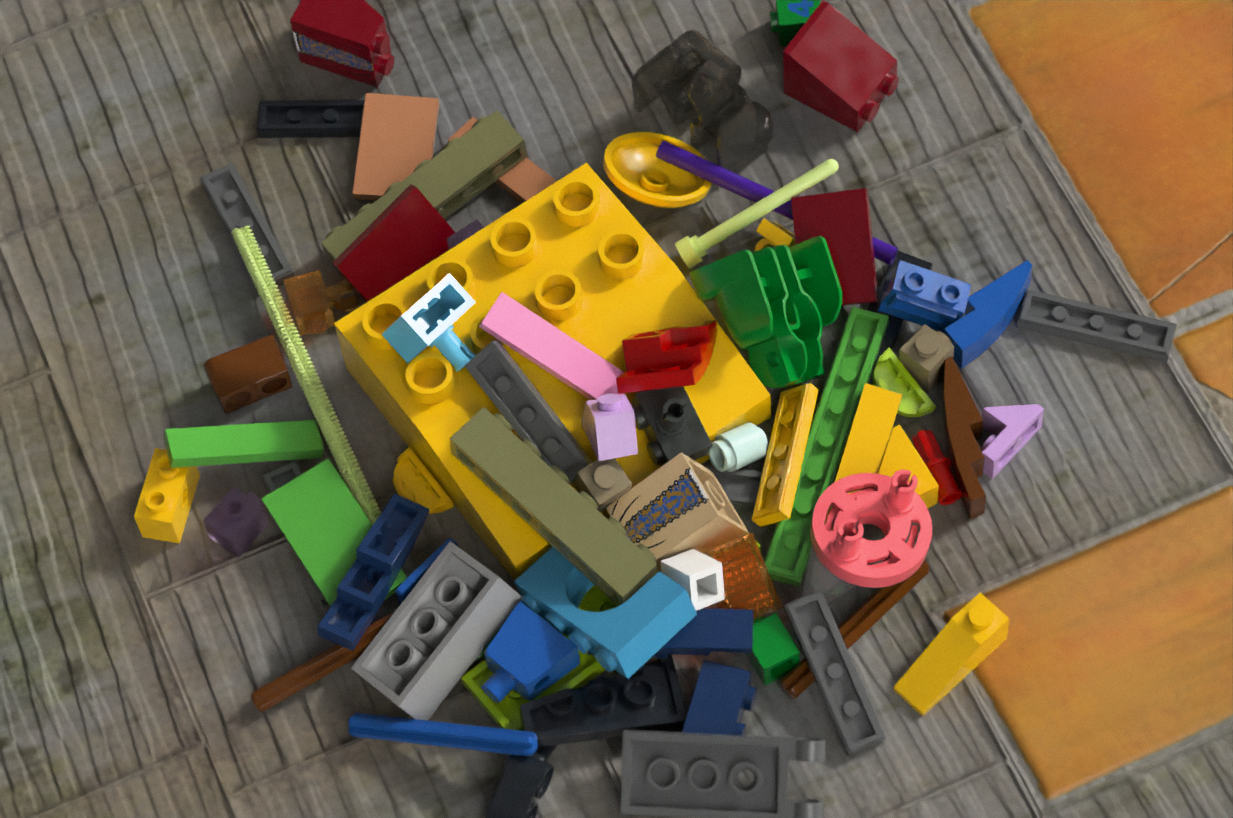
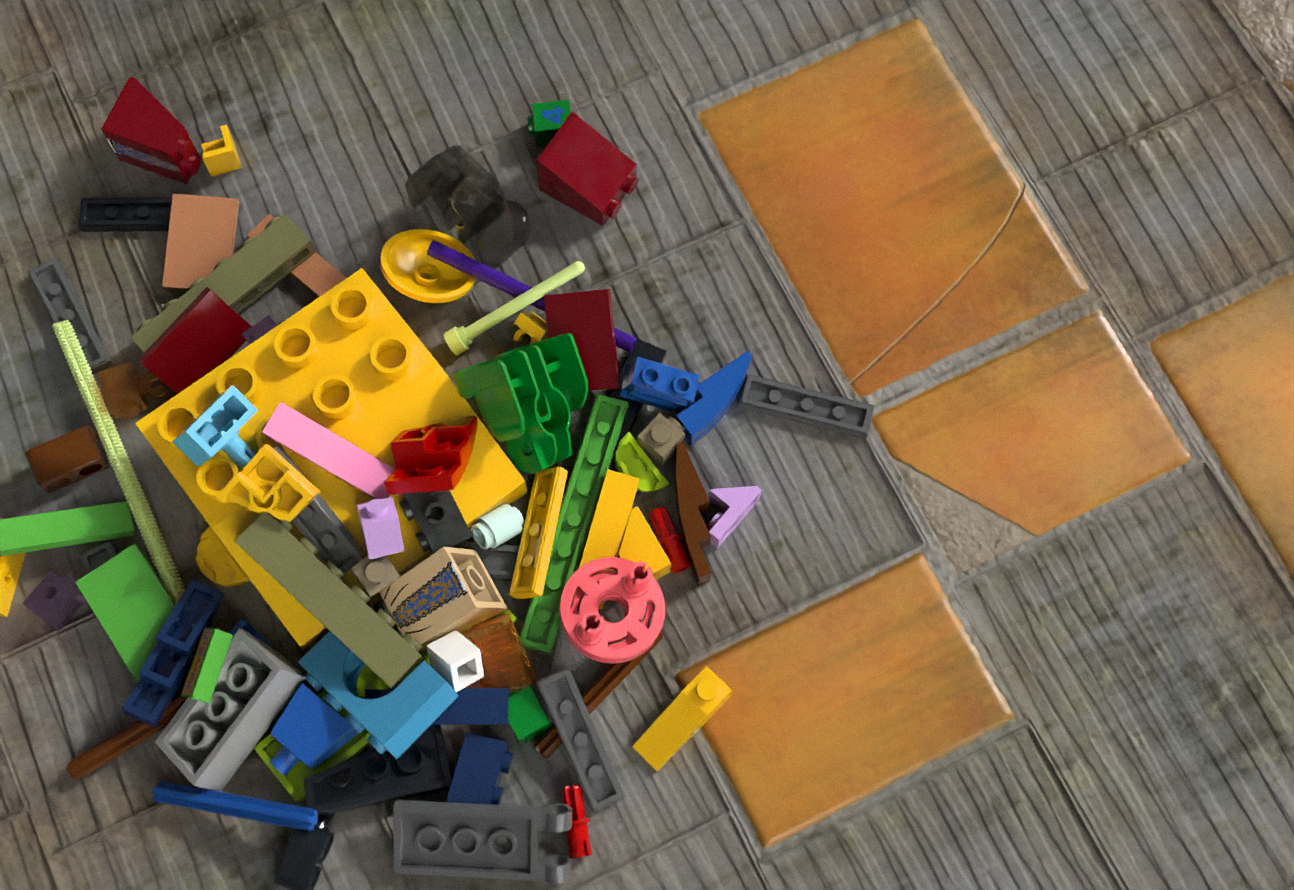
camera: 10 degrees left, 10 degrees up
none -> bright green slope [181,628,233,704]
none -> yellow panel [201,125,242,177]
none -> yellow slope [215,444,321,522]
none -> red axle [561,785,592,859]

